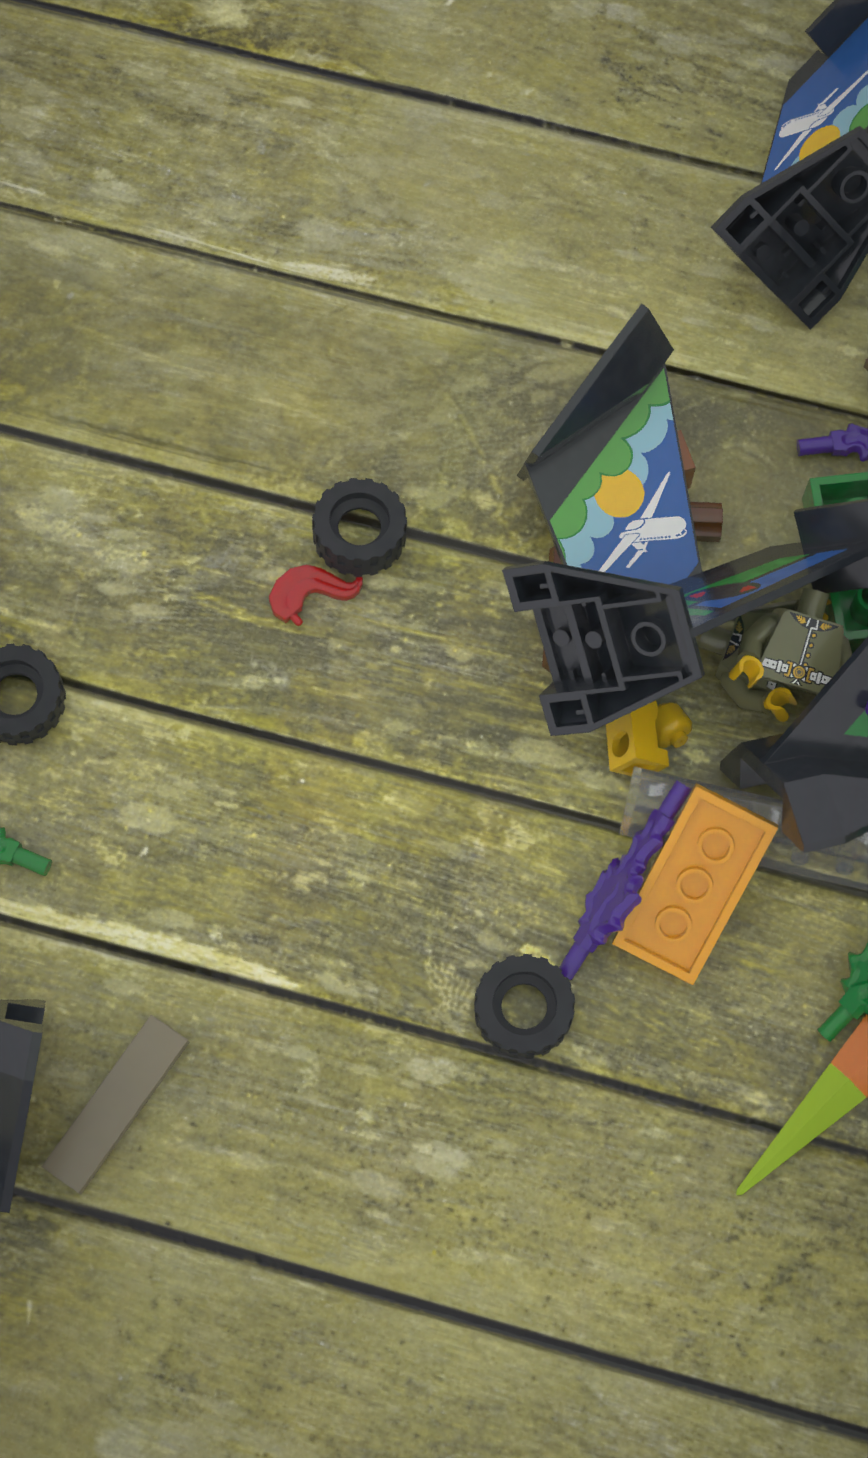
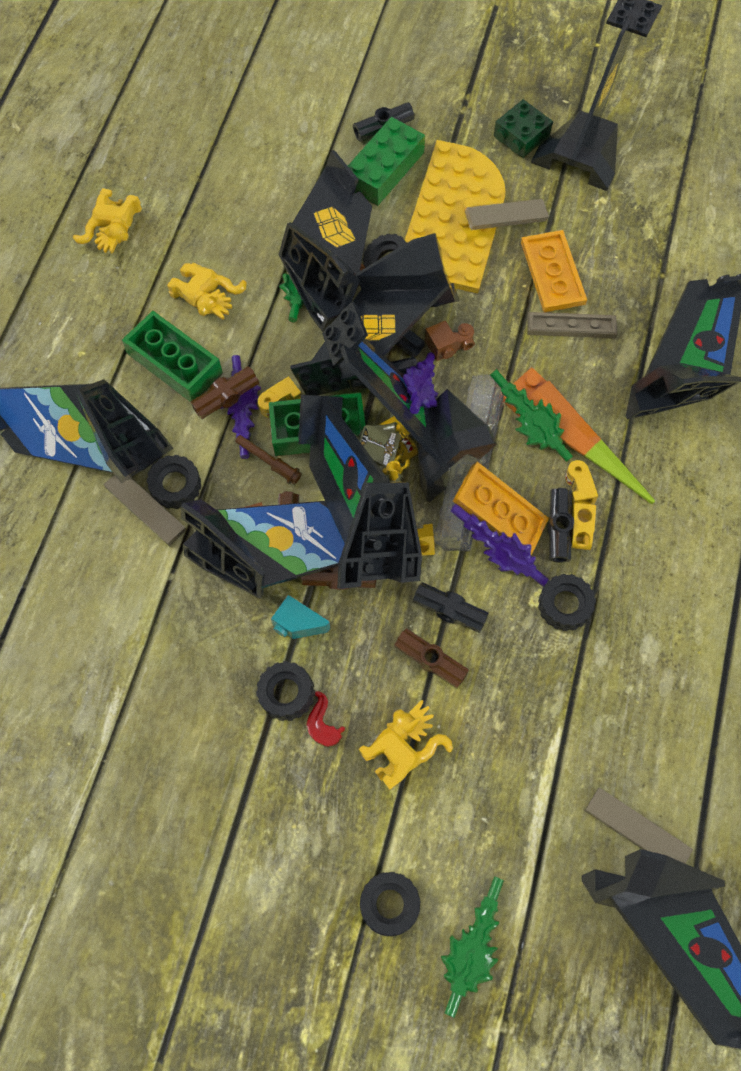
camera: 90 degrees left, 5 degrees down
none -> dark tan tile [103,475,187,546]
none -> black tyre [147,455,202,509]
none -> reddish brown pin [235,435,302,485]
none -> teal slope [271,595,330,639]
none -> yellow animal [358,700,453,790]
none -> reddish brown piece [394,628,469,689]
none -> black piece [413,582,489,633]
none -> black piece [547,488,574,563]
none -> yellow leg [565,460,598,506]
none -> yellow leg [571,503,596,550]

